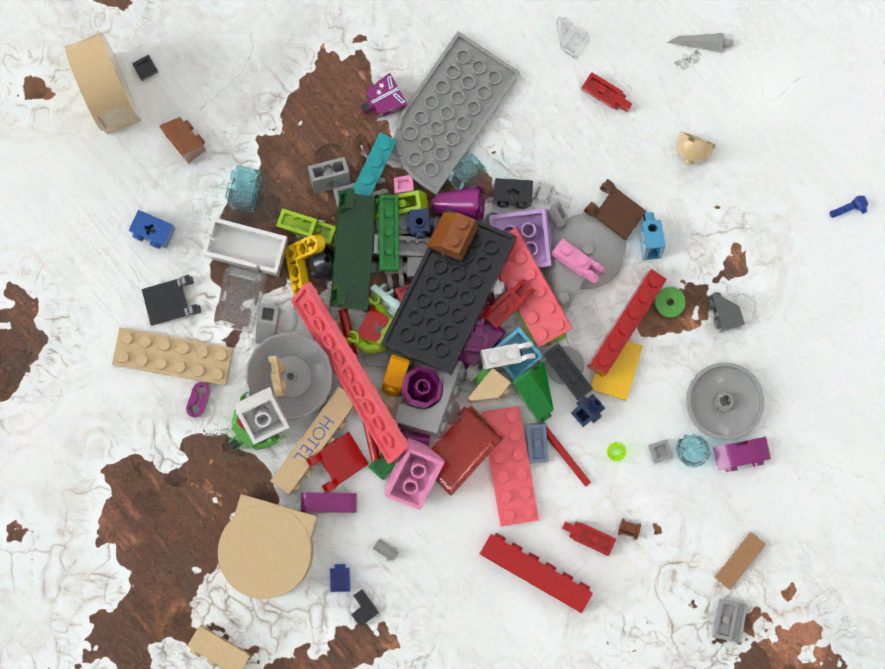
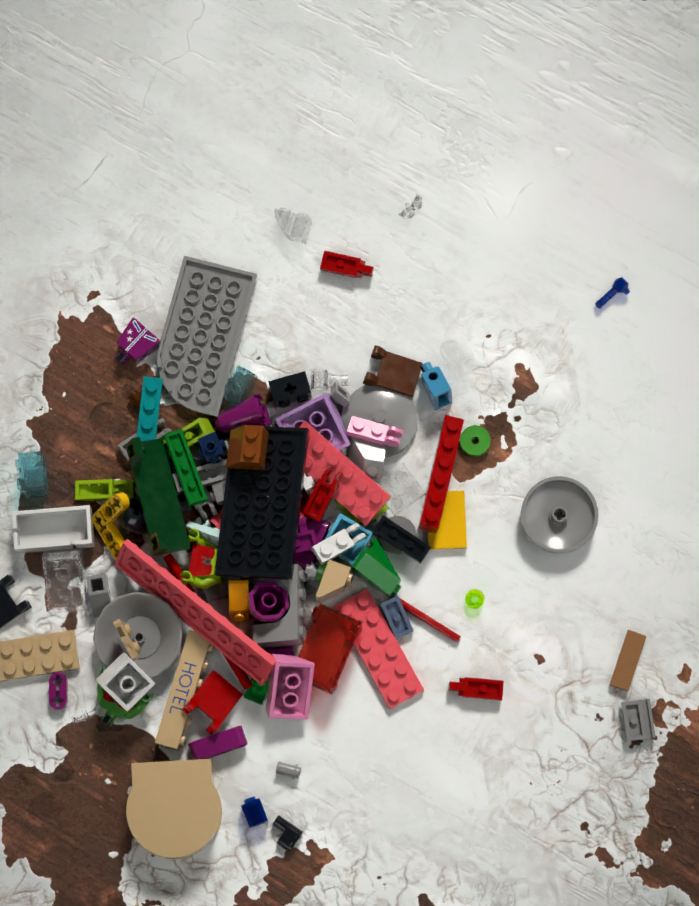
camera: 15 degrees left, 5 degrees down
light grey brick [308,157,351,194] -> none
bright pink plate [394,175,415,195] -> none
red brick [479,533,593,613] -> none
dark blue brick [571,394,605,427] -> none
copper bush [618,518,641,540] -> none
light grey plate [648,439,673,464] -> none
light grey bar [666,33,733,52] -> none
tan cylinder [676,132,716,165] -> none
clear light blue hair [676,434,711,468] -> none
dark grey slope [708,293,745,333] -> none
magenta brick [713,437,771,472] -> none

